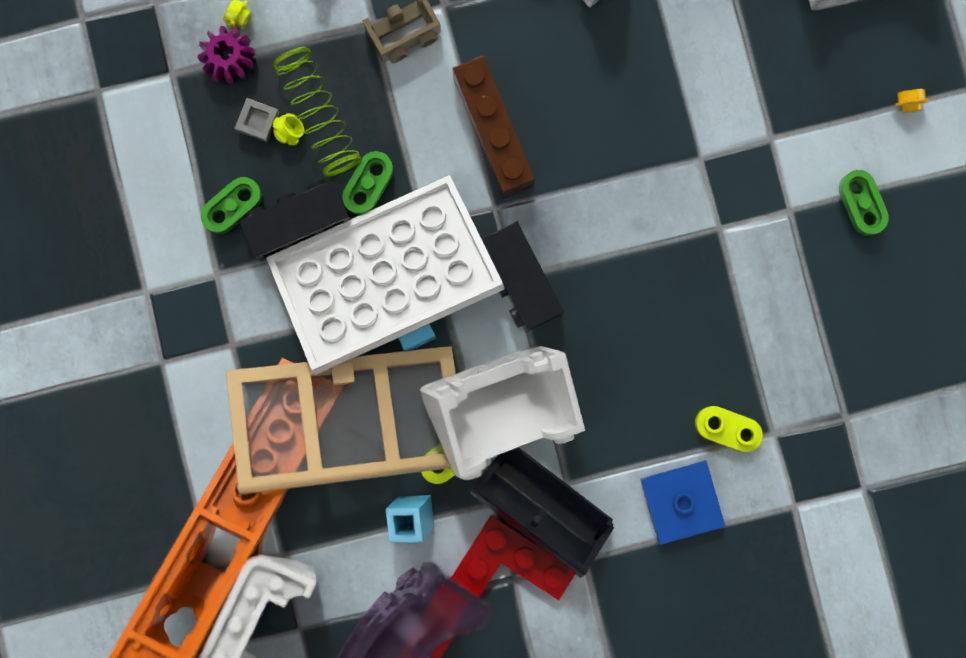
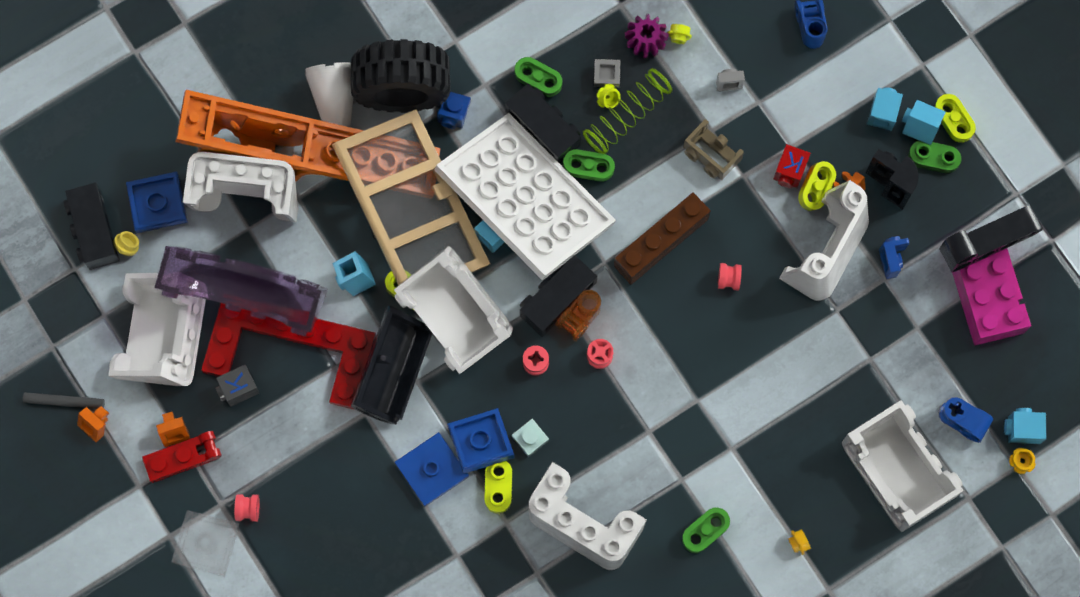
camera: 70 degrees right, 10 degrees down
none -> white cone [305,62,354,127]
none -> black tyre [351,39,450,113]
none -> blue bracket [437,92,471,129]
none -> blue plate [447,408,515,474]
none -> light aqua plate [512,419,549,457]
none -> coral wheel [523,346,549,376]
none -> white windscreen [529,462,646,570]
none -> clear orange piece [555,290,601,341]
none -> coral wheel [587,339,614,369]
none -> coral wheel [718,263,742,291]

